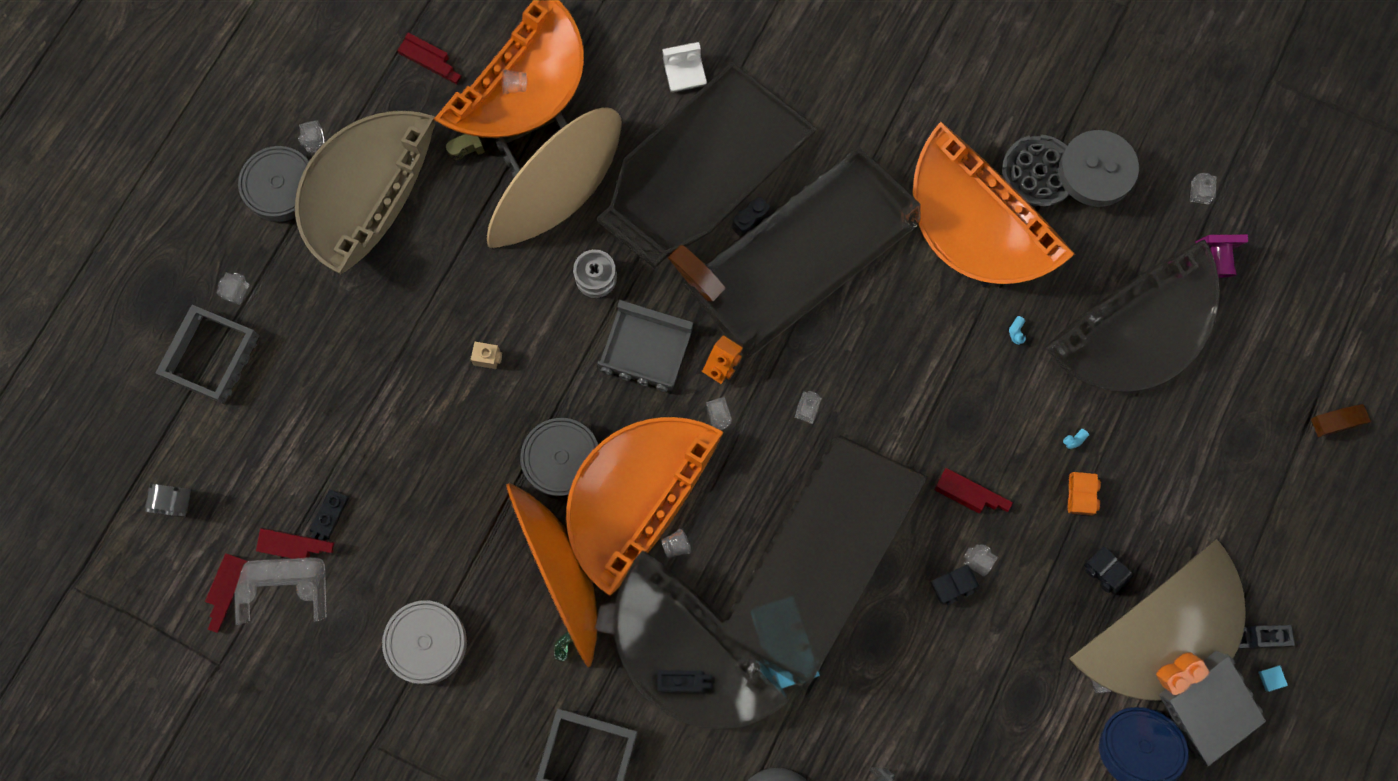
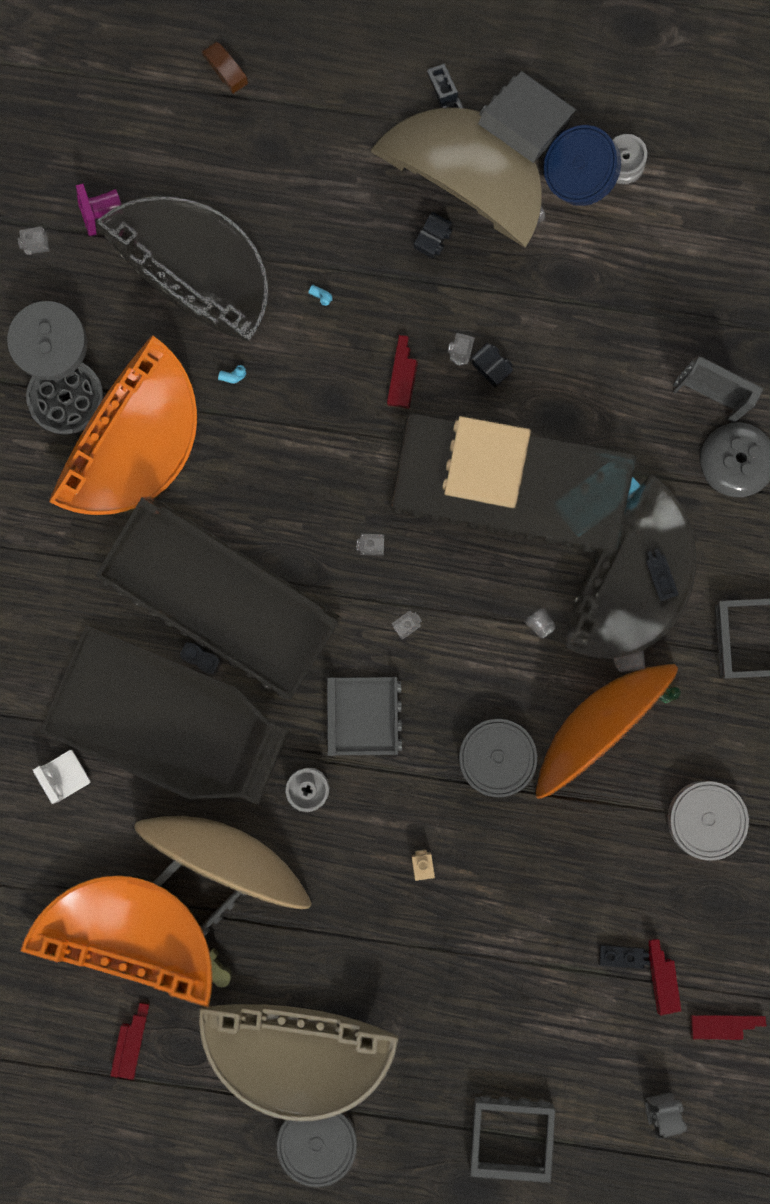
camera: 110 degrees left, 10 degrees up
clear brick [216,272,249,305] -> none
clear windscreen [235,557,327,625] -> none
clear brick [298,120,325,152] -> none
clear piece [502,70,527,94] -> none
orange brick [566,417,723,596] -> none
reddish brown slope [668,244,725,301] -> none
orange brick [702,335,743,384] -> none
orange brick [1068,472,1101,515] -> none
orange brick [1156,652,1209,695] -> none
medium azure tile [1258,666,1288,692] -> none
none -> tan panel [443,417,531,508]

